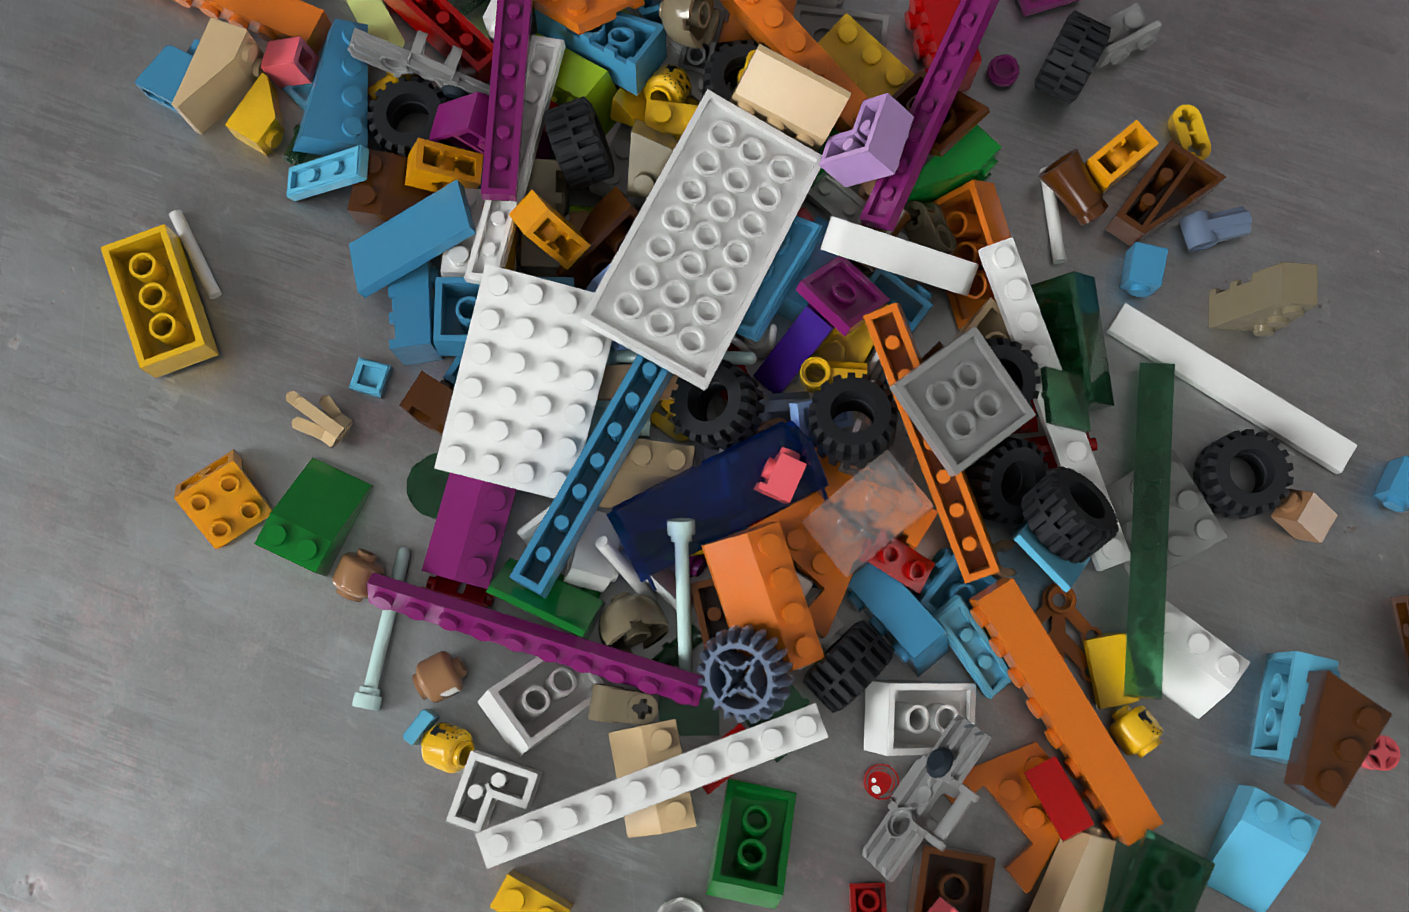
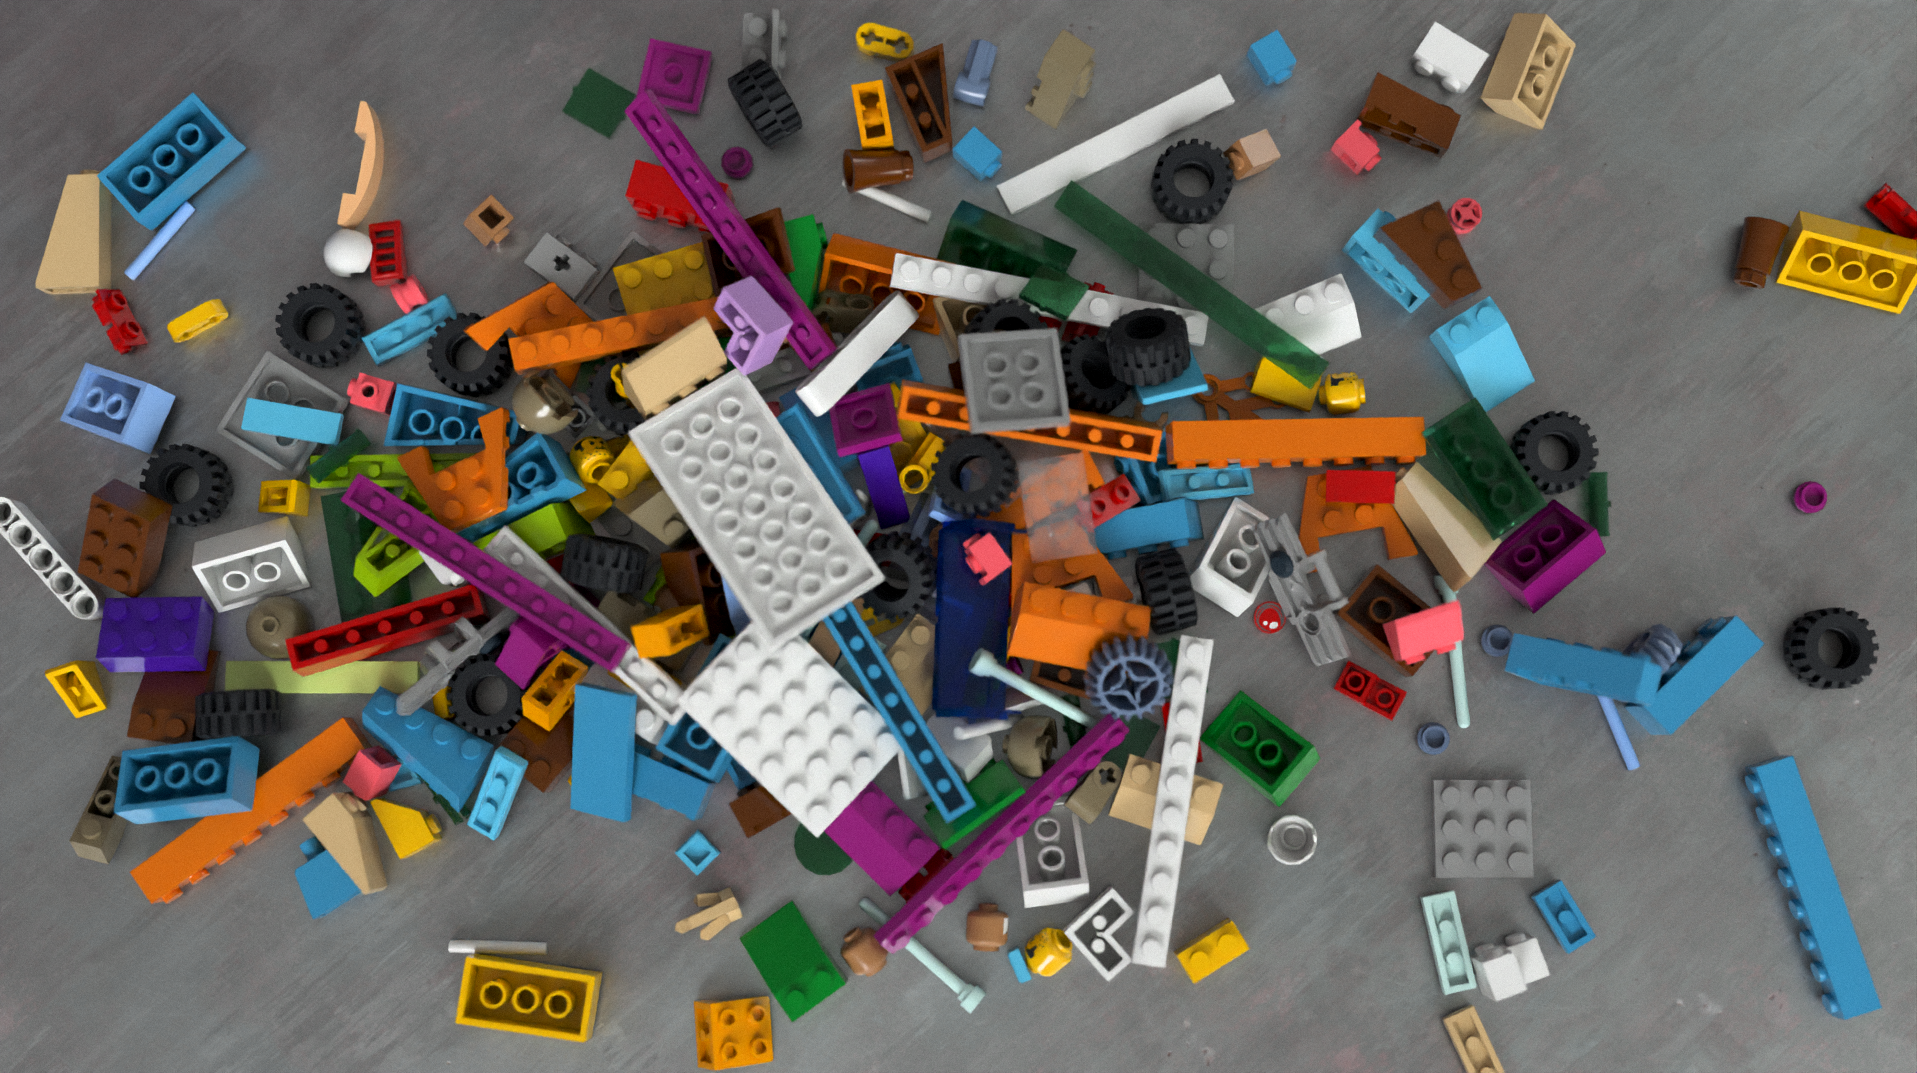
camera: 55 degrees left, 5 degrees up
none -> coral brick [1330,119,1382,175]

